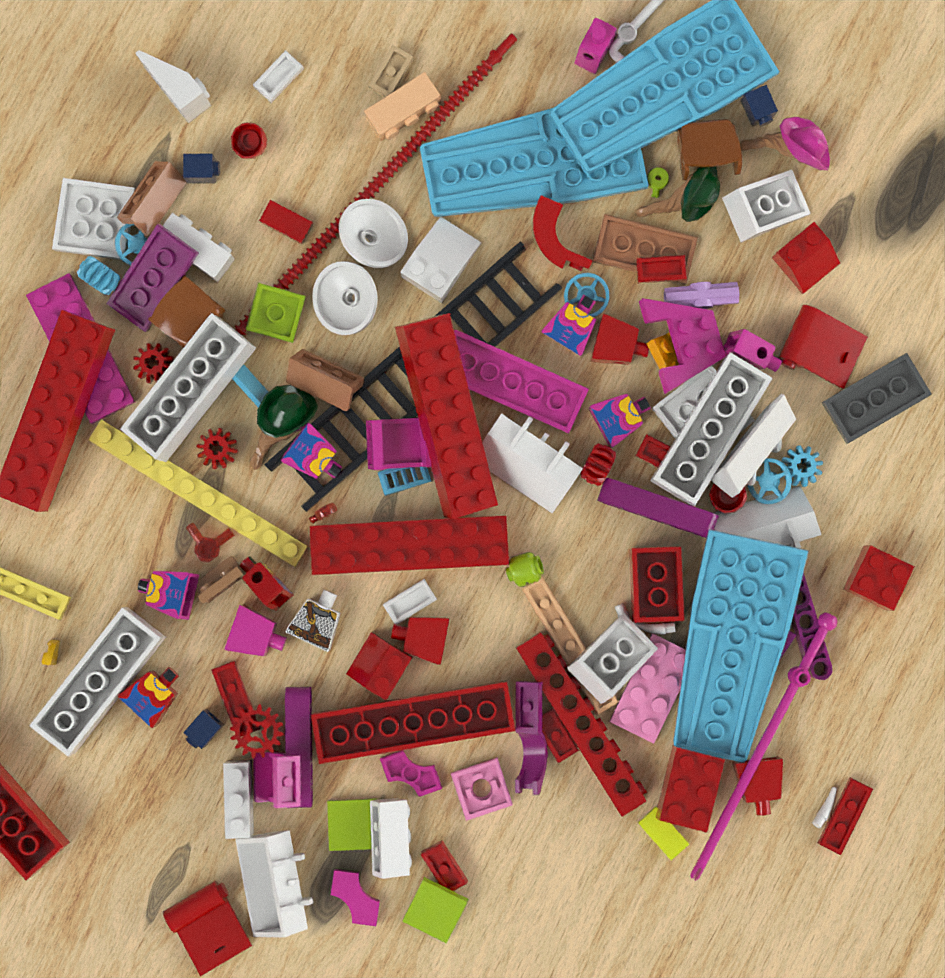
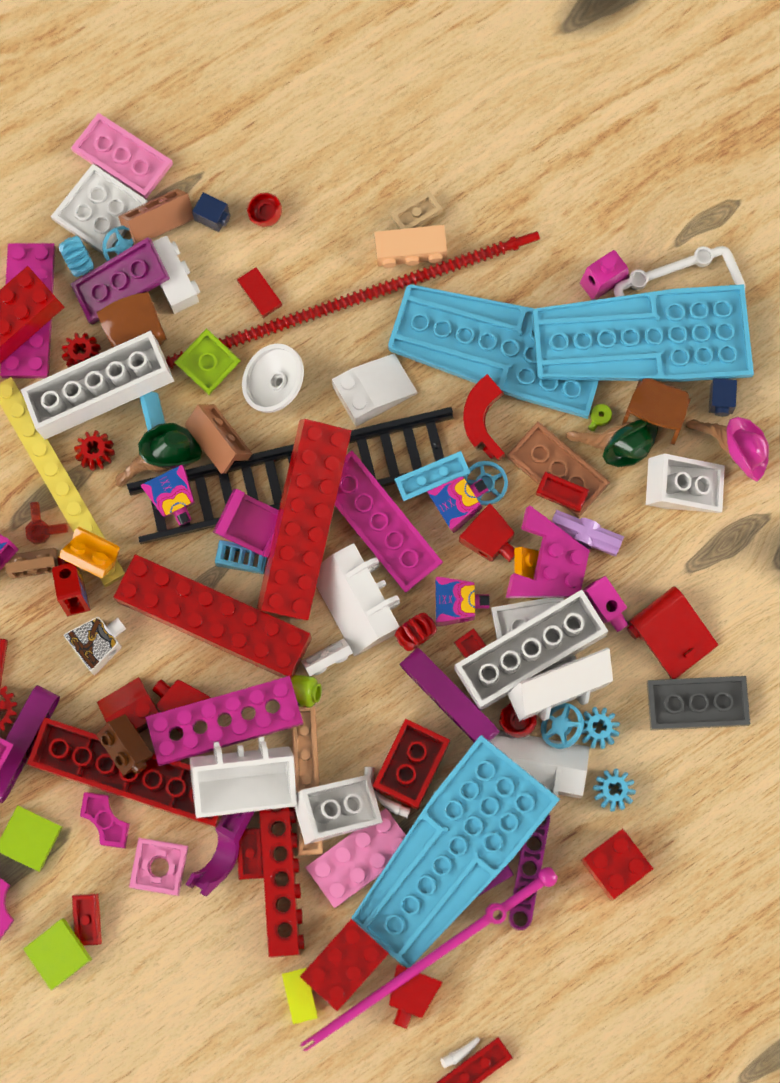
camera: 30 degrees right, 10 degrees down
white slope [135,50,211,123] -> none
dark pink torso [224,605,287,656] -> none
white tile [253,50,304,103] -> none
clear red piece [309,502,338,524] -> none
white dish [339,199,408,268] -> none
white brick [370,798,412,879] -> none
white tile [383,579,437,625] -> none
red slope [772,222,840,294] -> none
none -> light orange bracket [59,527,120,579]
none -> bright pink plate [71,113,173,199]
none -> reddish brown brick [96,715,153,776]
none -> dark pink plate [146,676,303,766]
none -> white piece [190,736,297,818]
none -> white plate [301,638,353,676]
none -> medium azure plate [394,451,470,502]
none -> medium azure gear [593,769,636,812]

